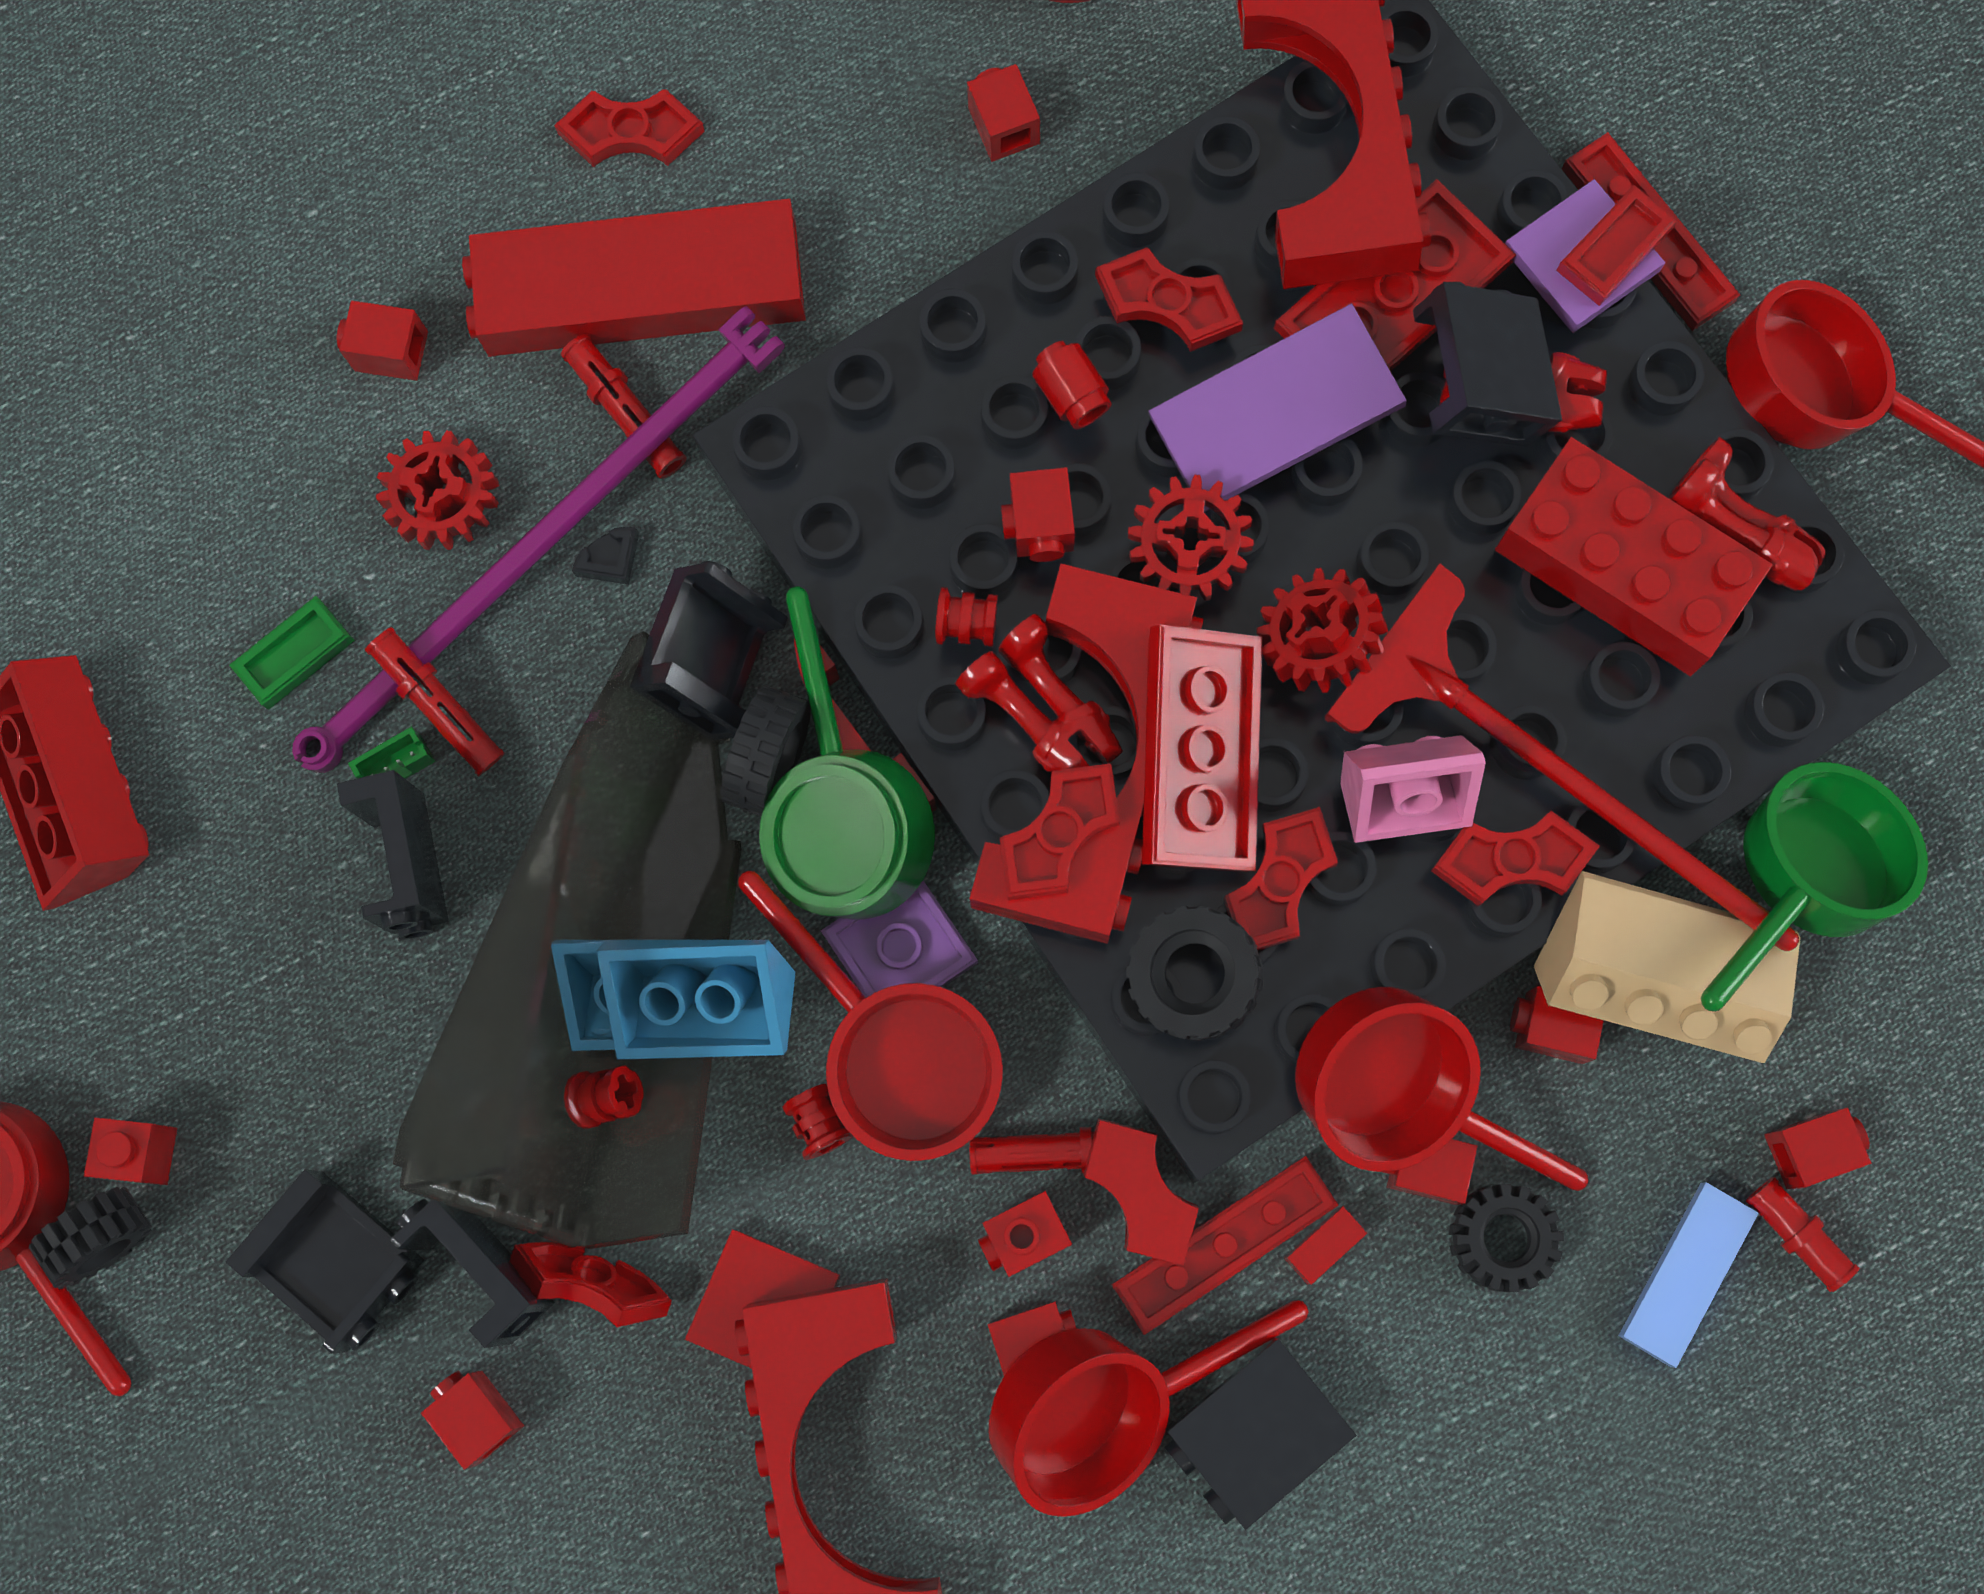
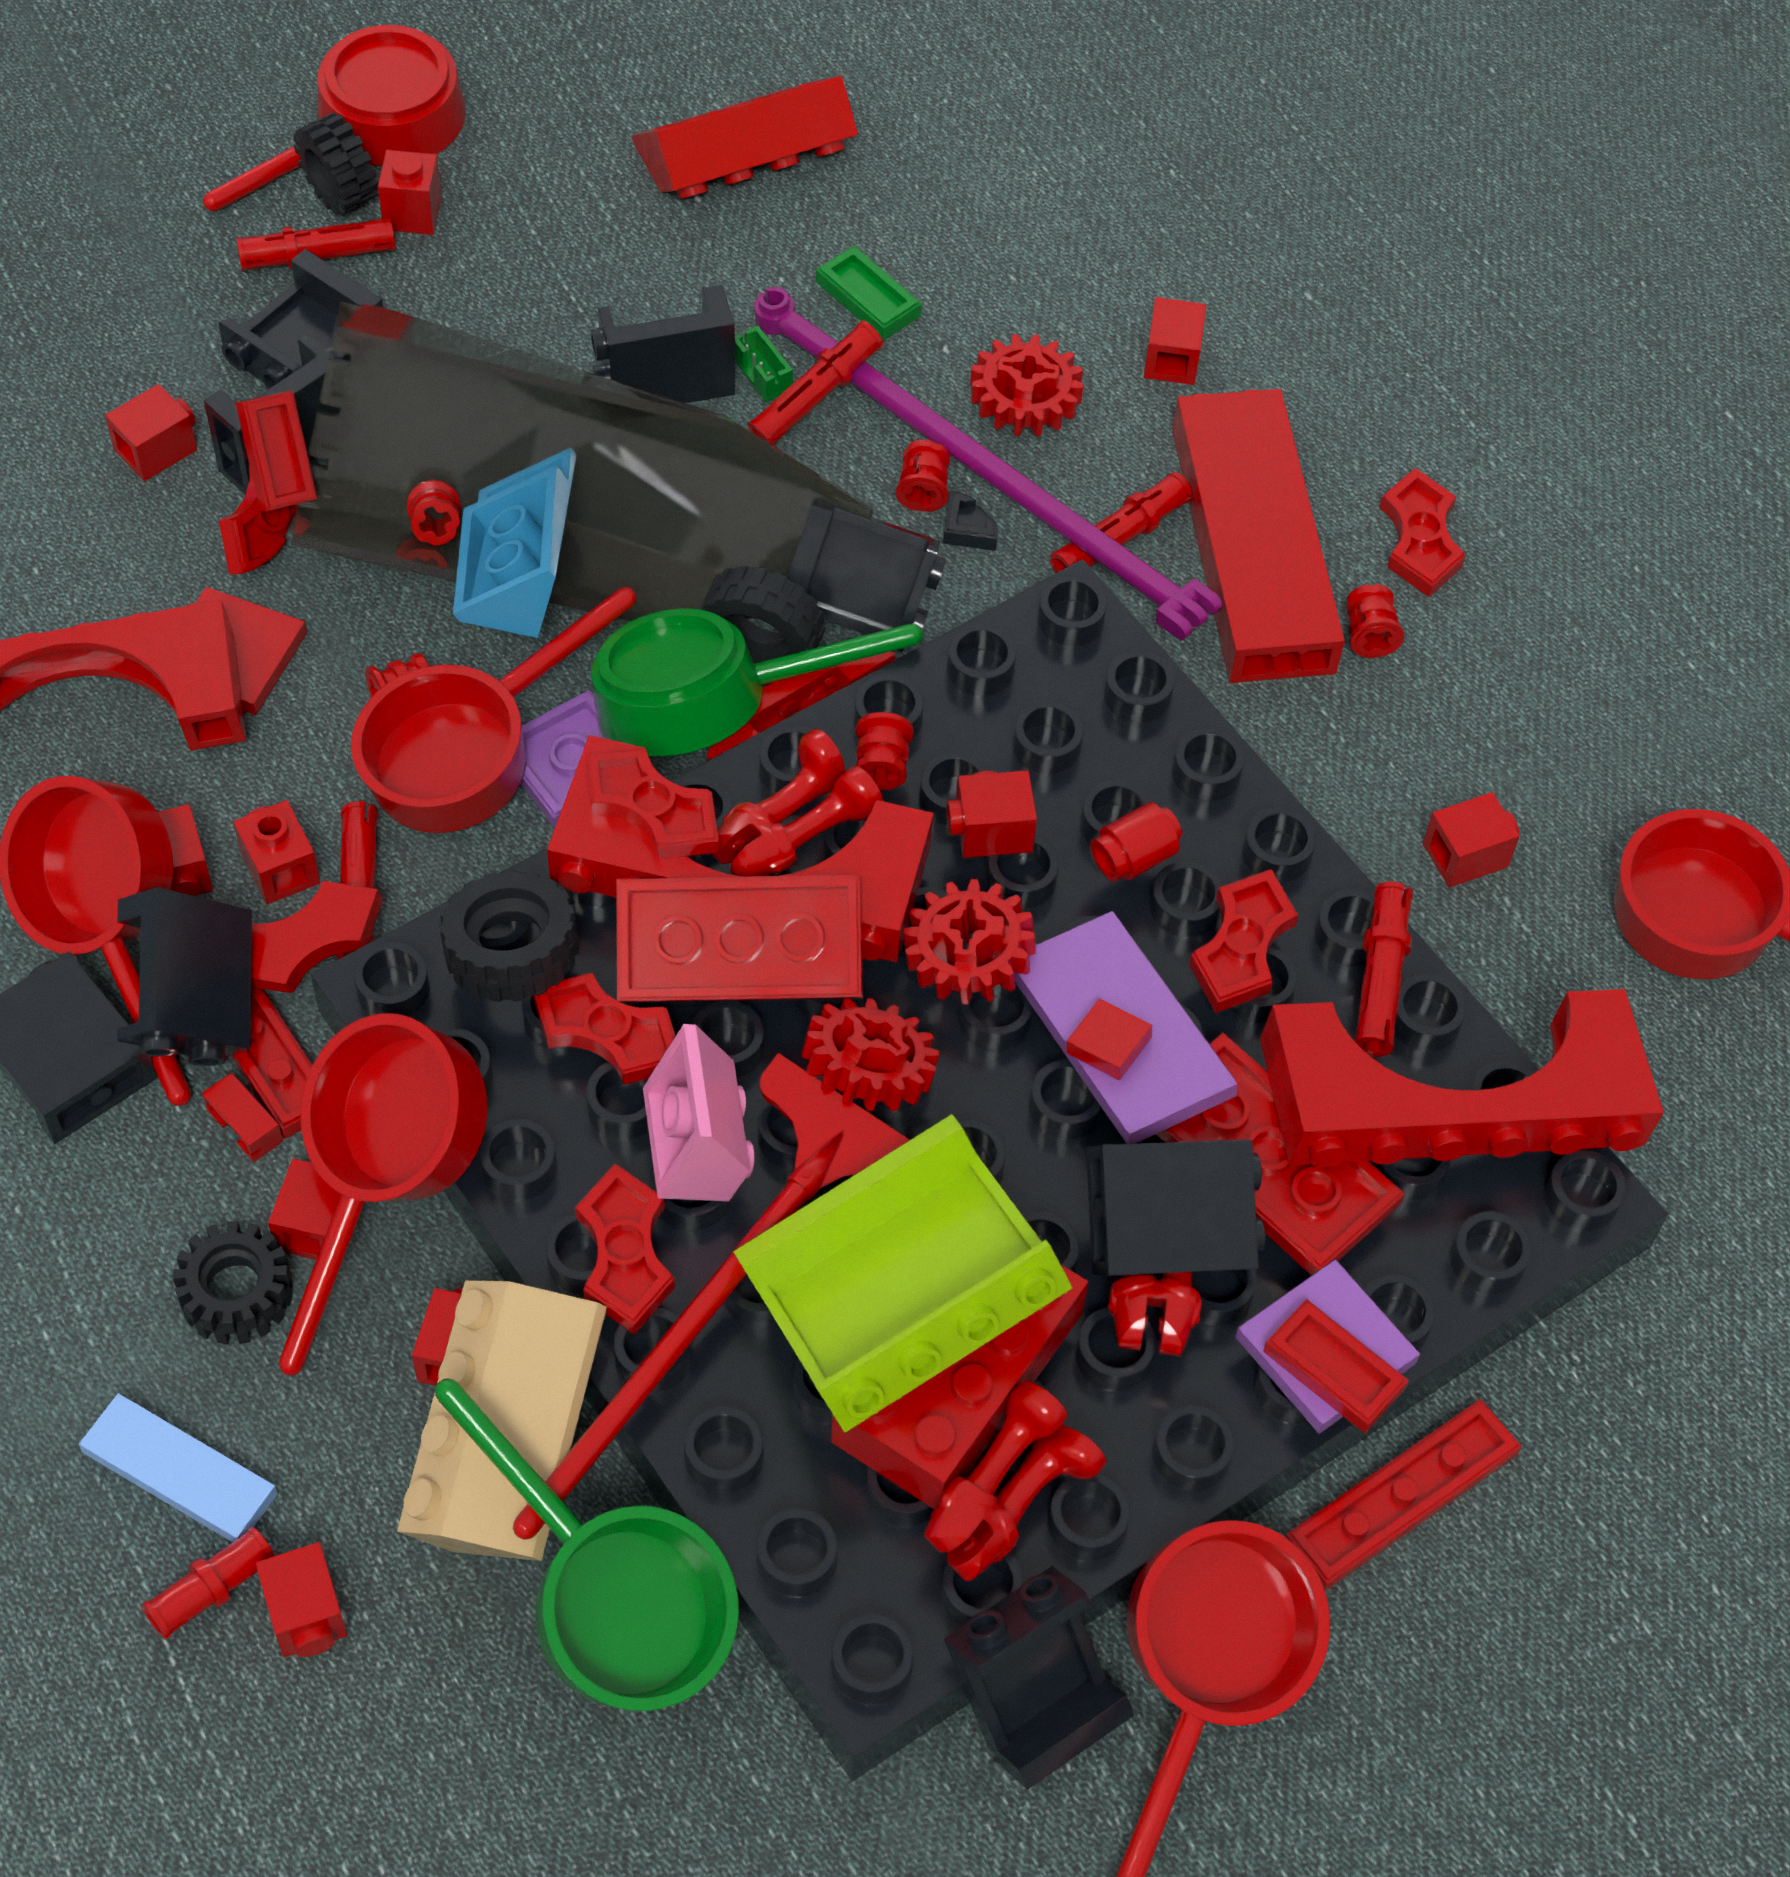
camera: 80 degrees right, 20 degrees down
none -> black panel [117,887,252,1066]
none -> red tile [235,391,317,511]
none -> red pin [236,217,395,272]
none -> lime panel [733,1114,1073,1433]
none -> red bush [895,440,951,512]
none -> black panel [944,1566,1134,1790]
none -> red tile [1066,998,1152,1081]
none -> red bush [1346,584,1405,658]
none -> red pin [1354,881,1413,1057]

